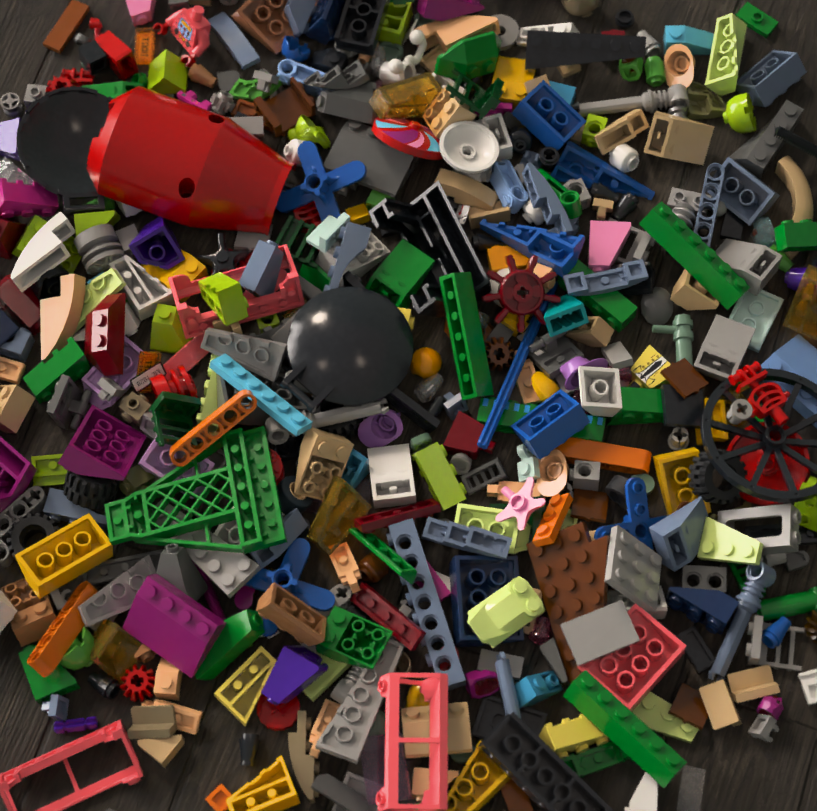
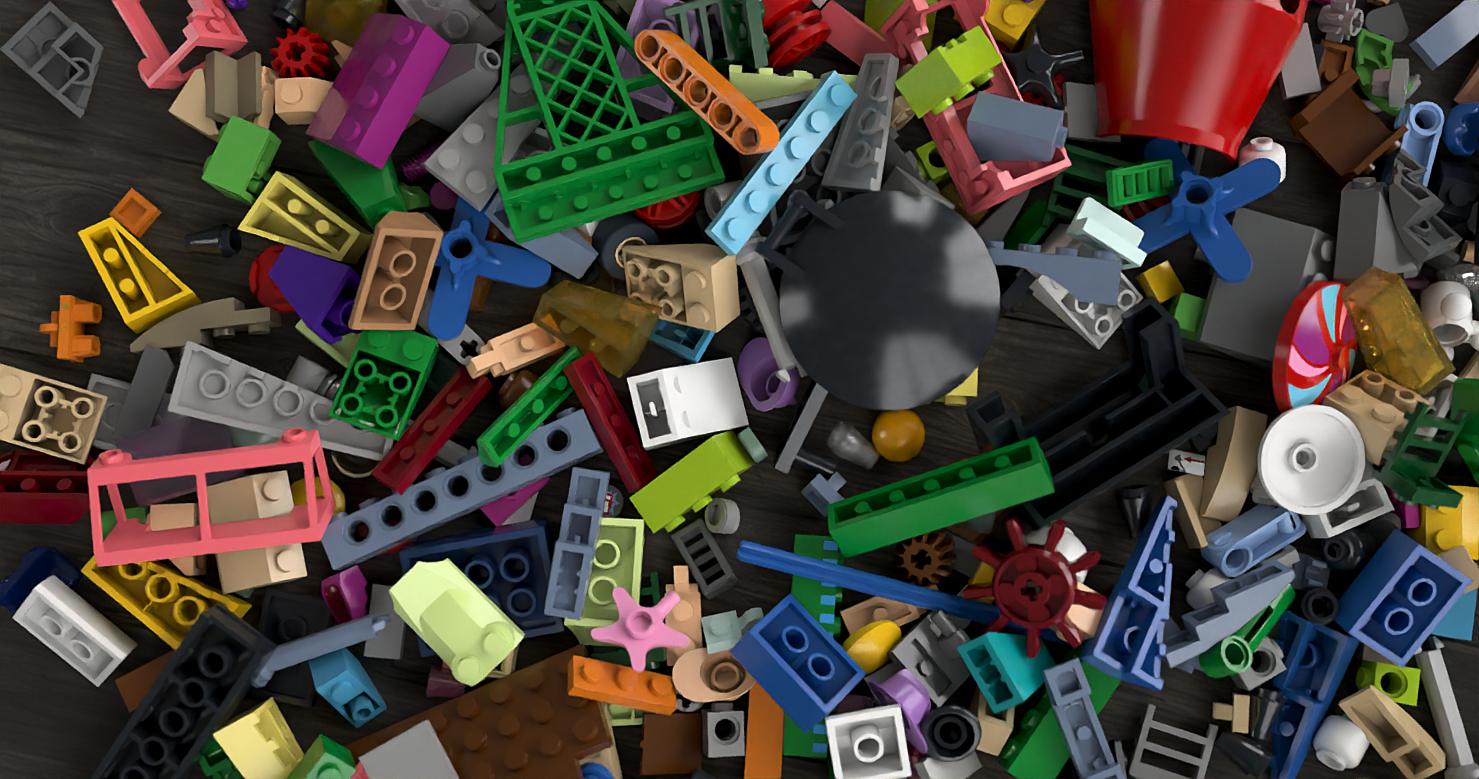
camera: 80 degrees right, 15 degrees up
lime hair [288,115,331,149] -> none
light nougat hinge [309,699,341,758] -> none
green slope [365,239,435,308] -> none
dark red torso [443,411,496,460] -> none
light orange slope [487,245,530,273] -> none
dark grey slope [540,638,569,687] -> none
bright pink slope [588,220,631,273] -> none
none -> bright green brick [201,115,282,207]
none -> black hat [919,705,982,762]
none -> green slope [1106,158,1174,207]

